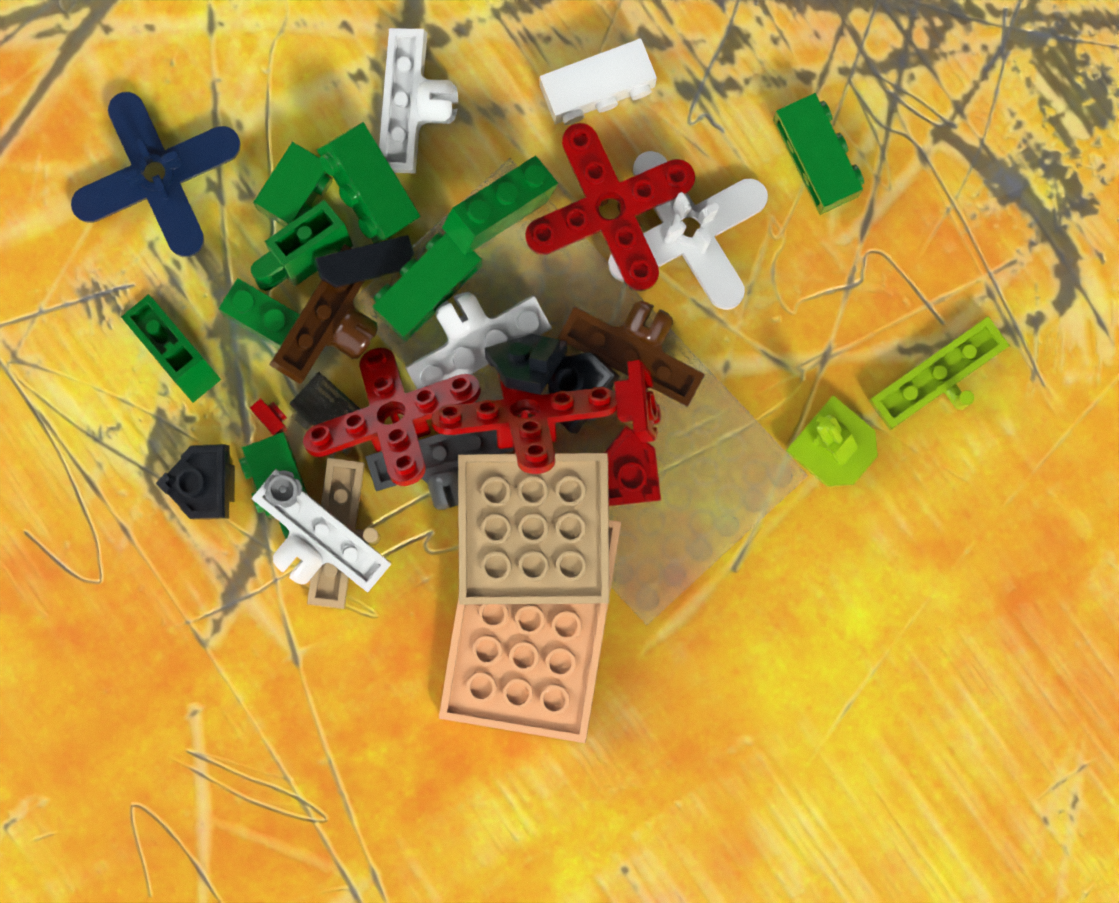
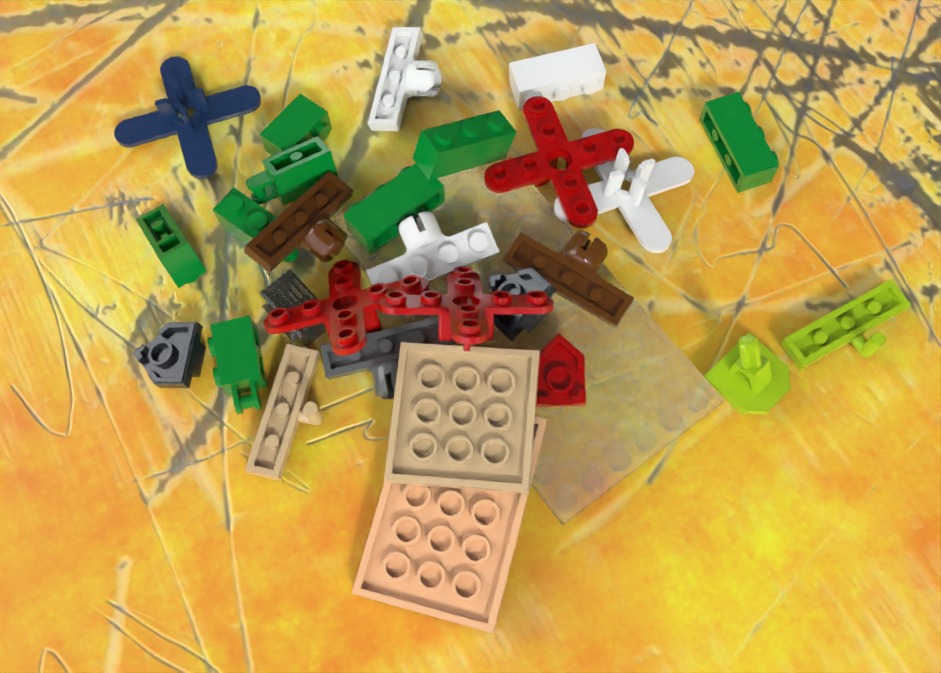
camera: 15 degrees right, 15 degrees down
red plate [250,398,288,436] -> none
white plate [251,469,391,593] -> none
light grey plate [264,471,302,508] -> none
black piece [314,235,414,288] -> none
green brick [317,122,421,243] -> none
black plate [485,334,567,395] -> none
red plate [614,360,662,443] -> none

